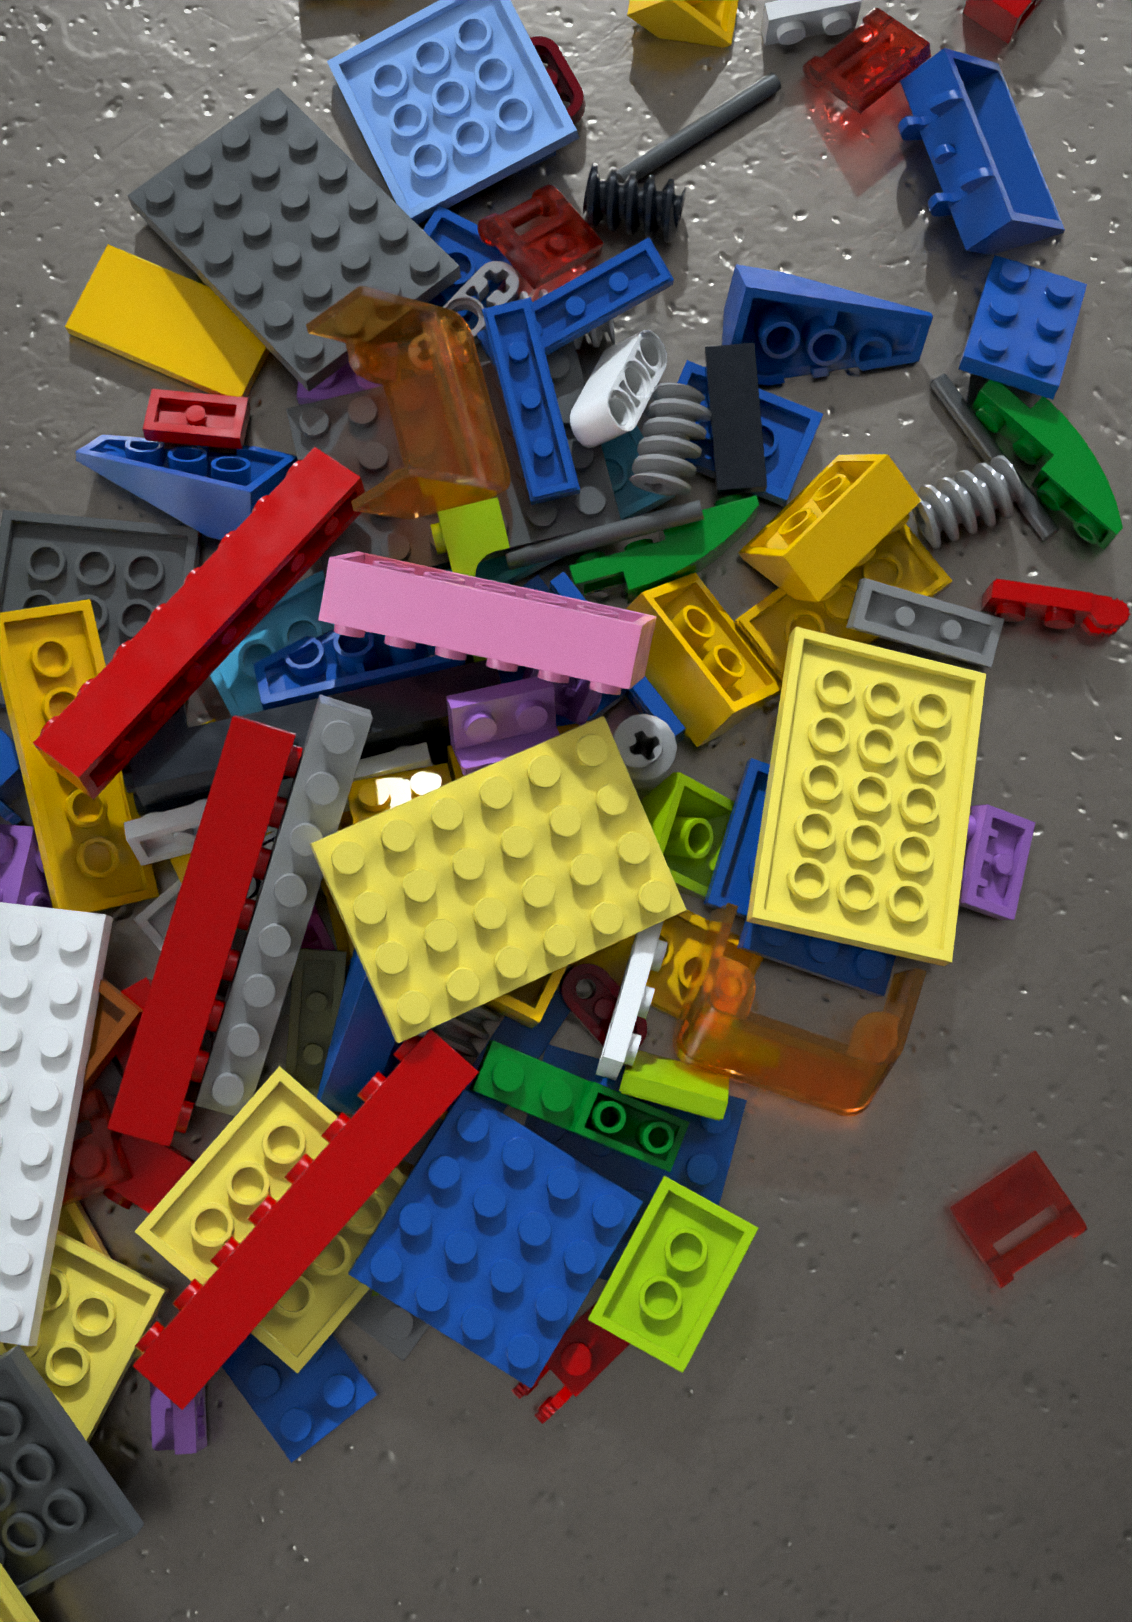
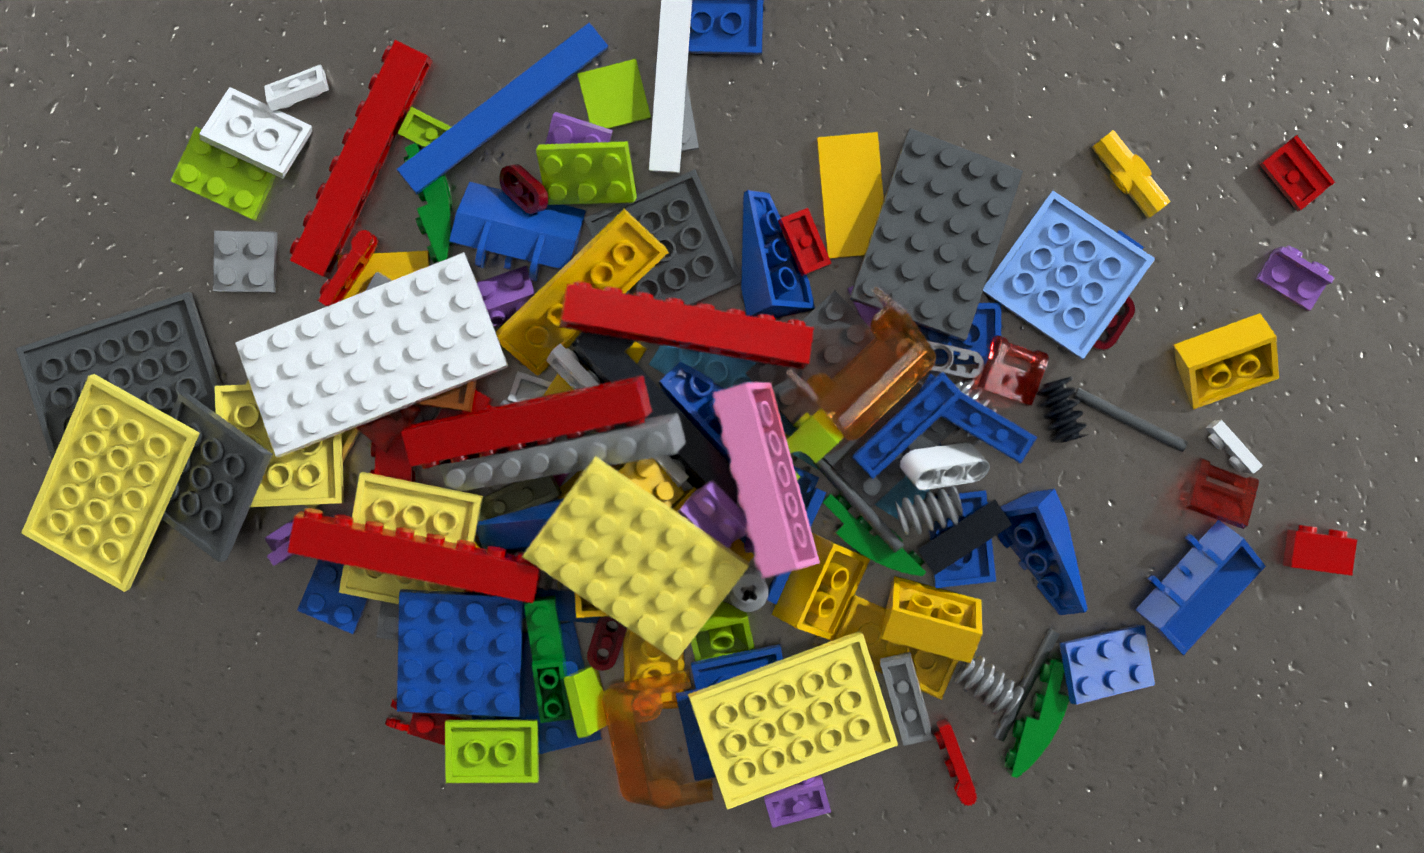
camera: 60 degrees right, 10 degrees up
white plate [596,921,668,1080] -> none

